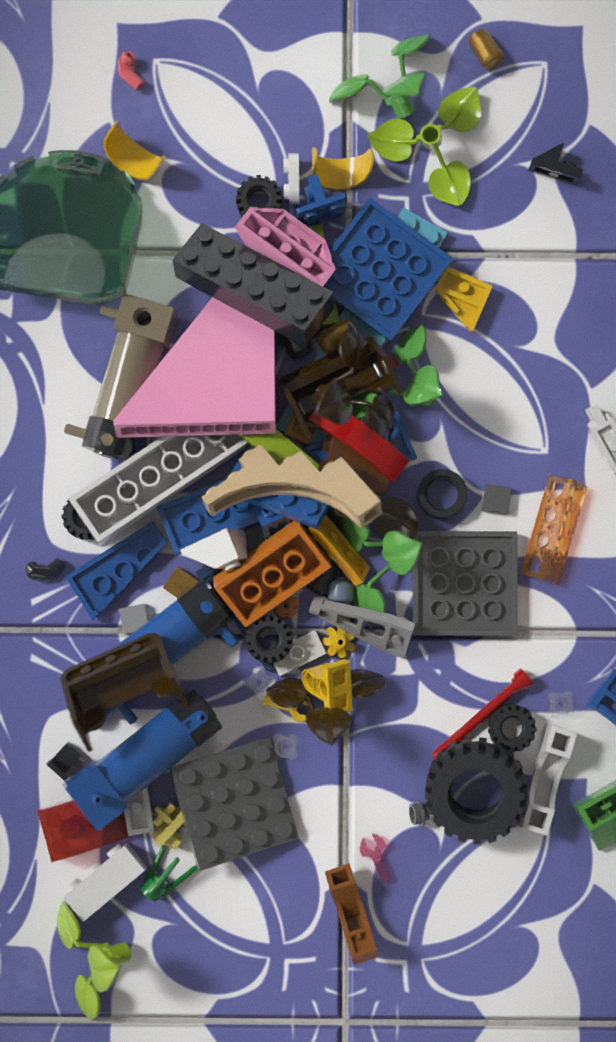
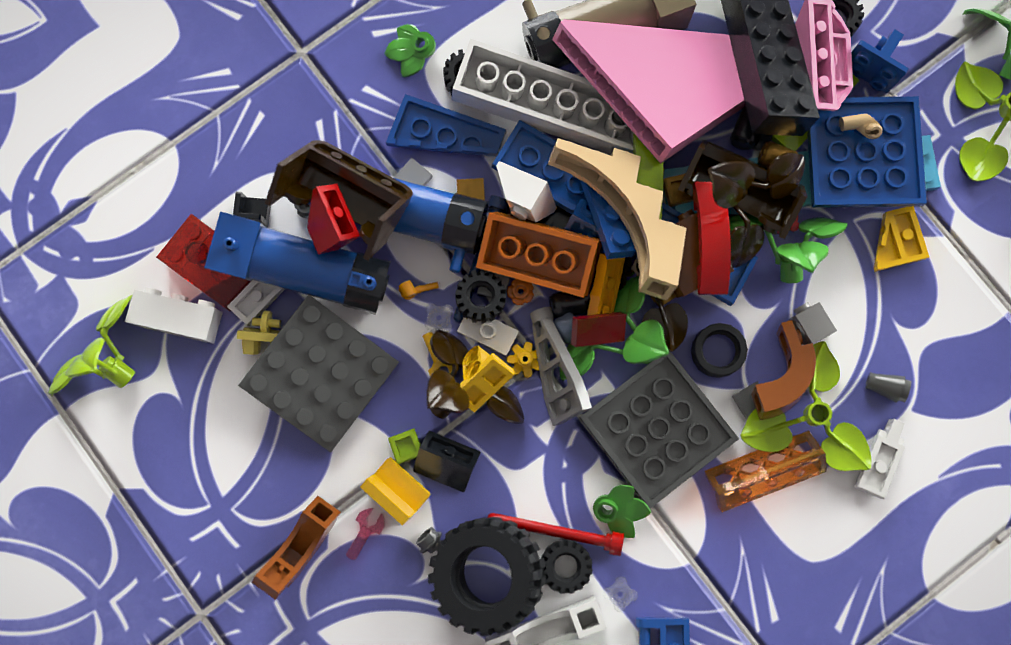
camera: 55 degrees right, 5 degrees down
black arm [25,558,66,582] -> none
green plant [141,845,198,902] -> none
clear plate [272,733,298,760] -> none
white plate [283,153,300,205] -> none
yellow piece [312,147,374,191] -> none
none -> red slope [307,184,360,255]
none -> yellow panel [360,457,431,526]
none -> bright green plate [385,24,436,77]
none -> lime tile [388,428,421,464]
none -> light orange hand [398,280,439,300]
none -> black panel [413,431,481,492]
none -> dark red tile [571,312,626,347]
none -> bright green plate [593,485,651,538]
none -> lime plant [740,341,871,471]
none -> dark orange arch [751,320,816,421]
none -> light grey brick [788,302,837,345]
none -> tan arm [839,114,883,139]
none -> dark grey cone [865,372,912,403]

